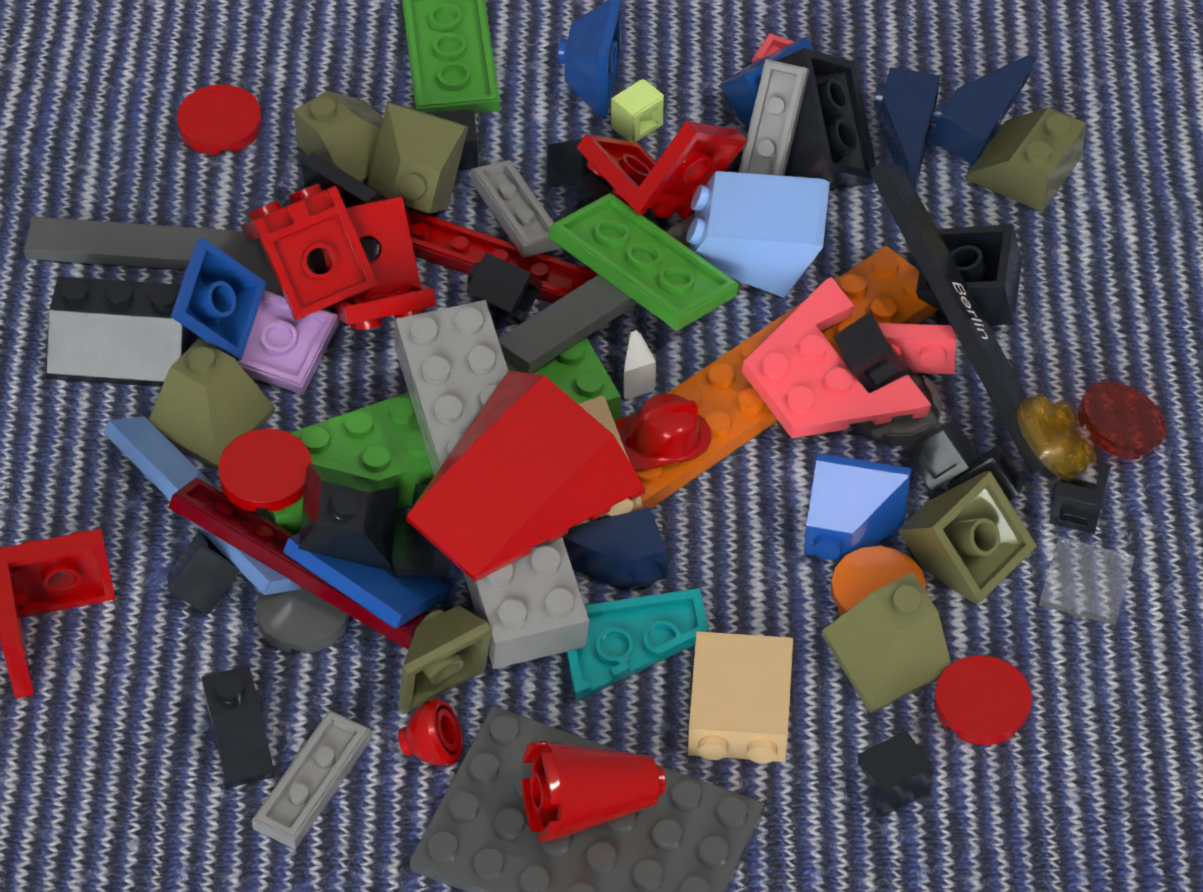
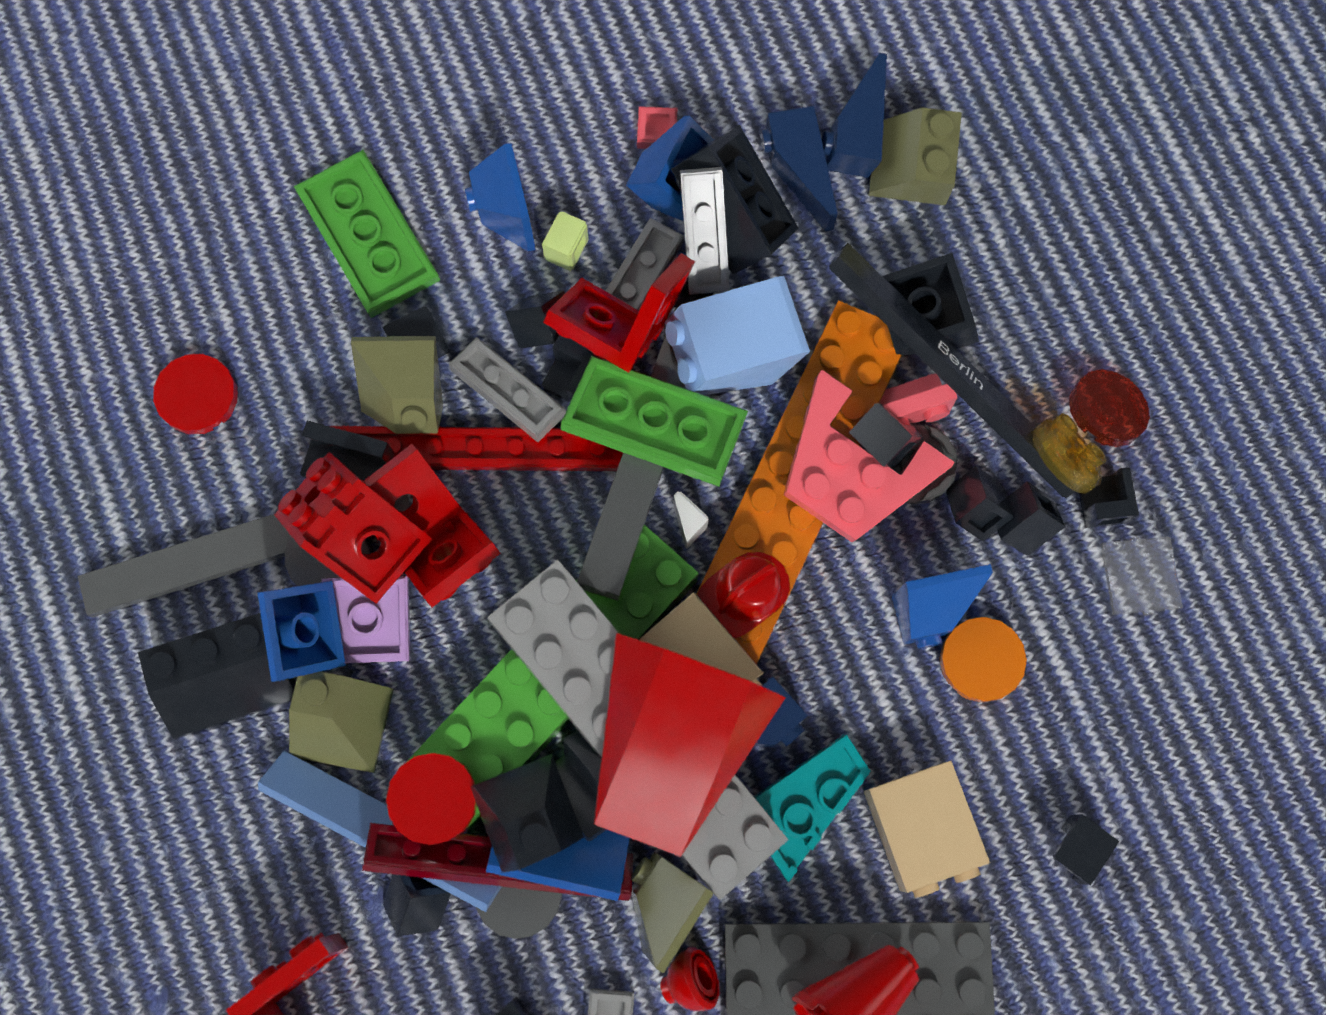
camera: 25 degrees left, 25 degrees up
olive slope [294,91,383,184] -> none
black brick [466,252,543,323] -> none
olive slope [821,572,951,714] -> none
olive slope [898,471,1037,603] -> none
red tile [934,655,1032,745] -> none

